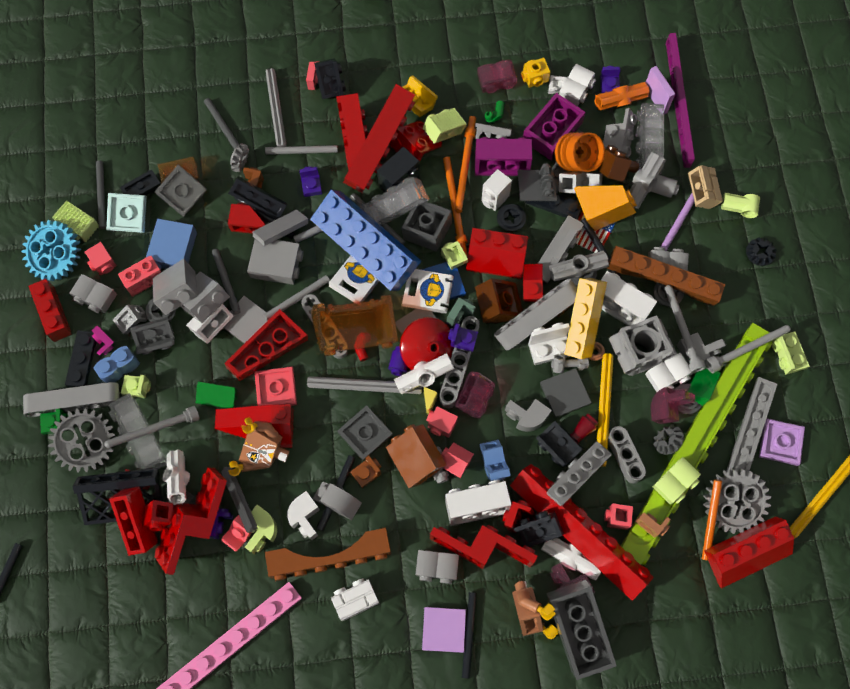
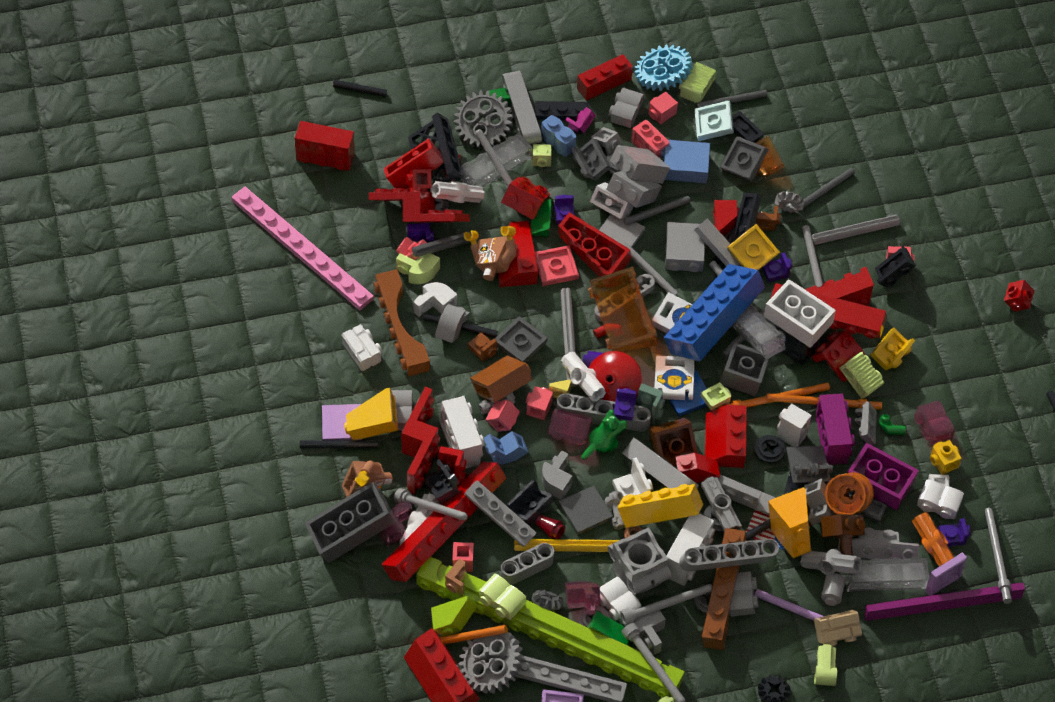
camera: 80 degrees right, 15 degrees down
none -> red brick [295,121,355,170]
none -> yellow slope [344,388,398,441]
none -> light grey piece [394,488,467,520]
none -> lime slope [431,596,477,636]
none -> red bracket [501,177,550,220]
none -> dark purple bracket [554,195,574,225]
none -> green animal [581,410,627,460]
none -> light grey beam [679,539,779,571]
none -> yellow tile [727,224,780,270]
none -> white brick [764,279,836,348]
none -> light grey bar [985,508,1012,604]

